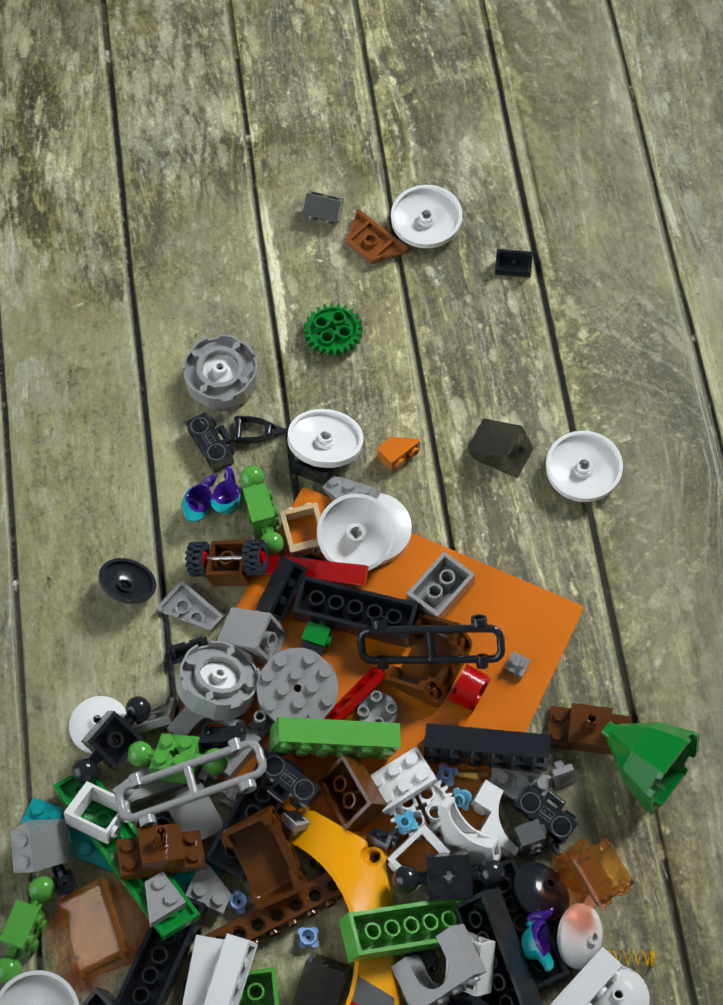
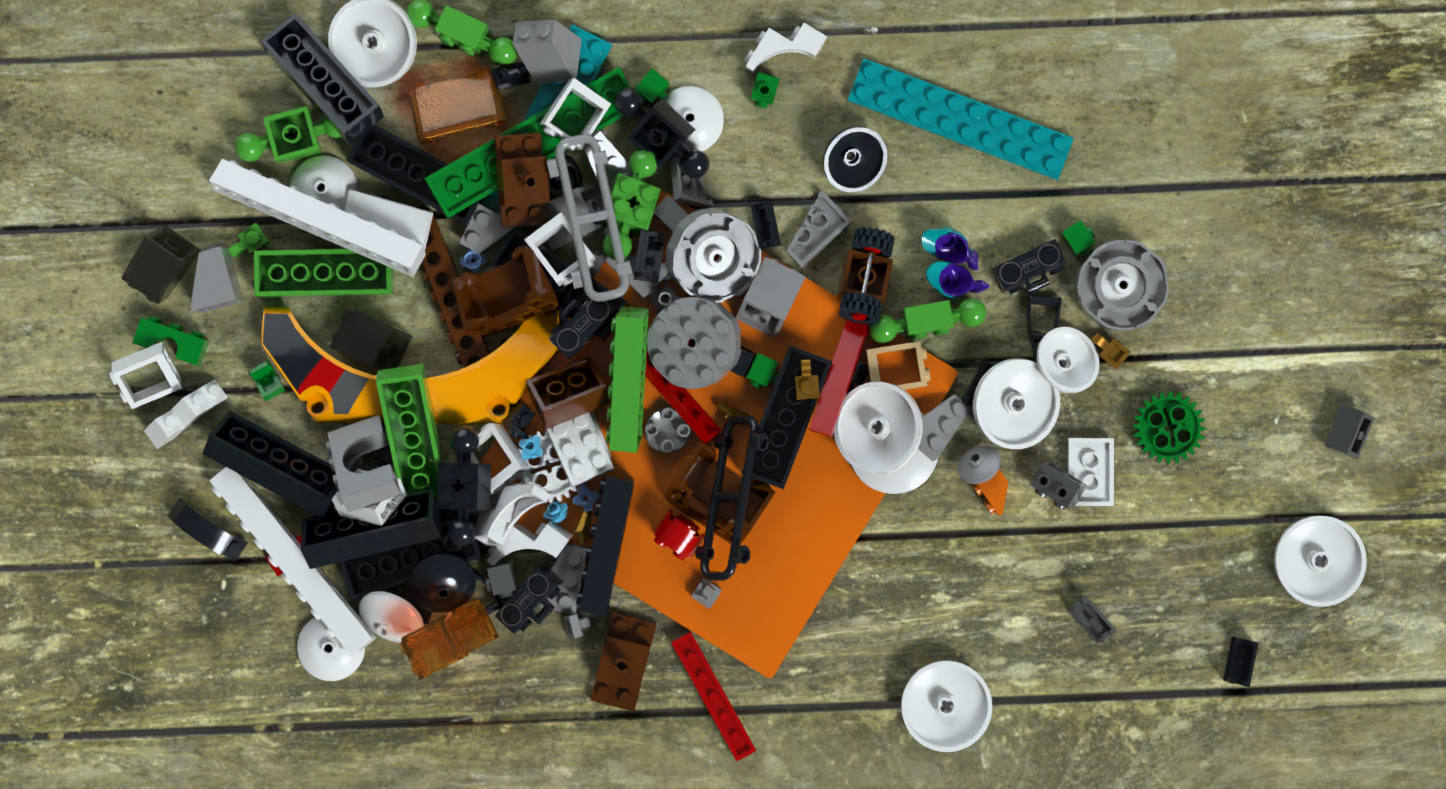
camera: 90 degrees right, 25 degrees up
light grey wing [145,871,186,928] -> none
black piece [255,555,308,622] -> none
light grey tile [280,809,310,837] -> none
light blue plate [298,927,319,949] -> none
dark orange wing [346,209,408,264] -> none
light grey brick [407,551,475,619] -> none
clear smoke slope [467,418,534,478] -> none
hair [521,907,554,972] -> none
green piece [601,721,700,814] -> none
yellow piece [607,949,655,967] -> none
none -> white window [524,213,596,286]
none -> green brick [635,68,670,106]
none -> red plate [671,631,757,761]
none -> pearl gold bar [717,401,750,420]
none -> white arch [744,23,827,74]
none -> green brick [750,72,780,109]
none -> pearl gold plate [795,359,820,400]
none -> teal plate [847,58,1074,181]
none -> light grey dish [957,445,1001,484]
none -> dark grey brick [1030,461,1087,510]
none -> white dish [1037,327,1099,393]
none -> green brick [1059,220,1096,257]
none -> white plate [1067,438,1114,506]
none -> dark grey hinge [1067,595,1117,644]
none -> pearl gold plate [1090,333,1131,370]

